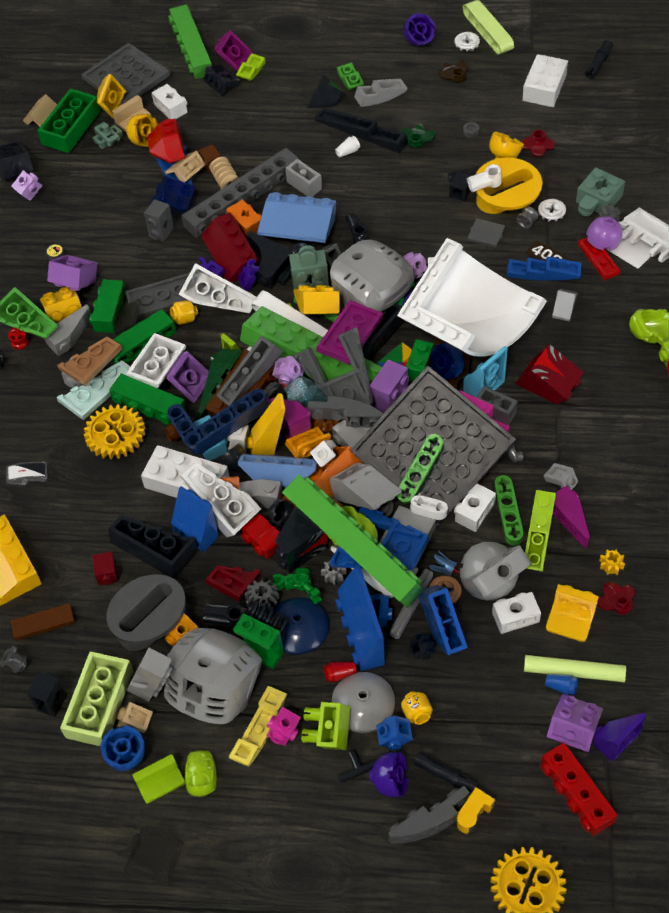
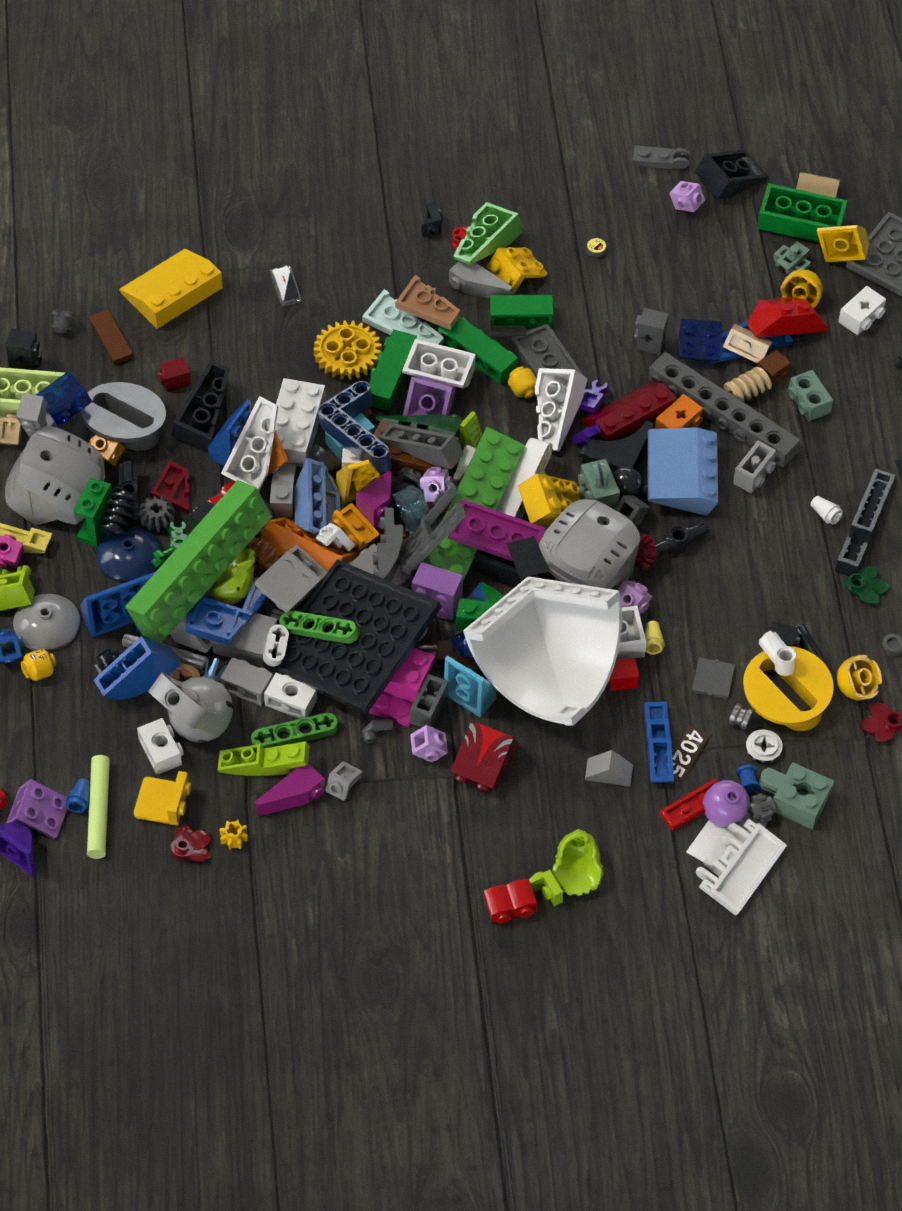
camera: 75 degrees right, 0 degrees up
medium lavender brick [48,255,98,291] -> none
tan panel [112,95,151,132] -> none
red cone [324,661,356,683] -> none
none -> clear blue bracket [36,372,93,426]
none -> light grey brick [220,657,273,706]
none -> lavender brick [410,725,448,762]
none -> black sticker [506,536,549,579]
none -> blue bush [736,764,761,795]
none -> sand green brick [788,370,833,421]

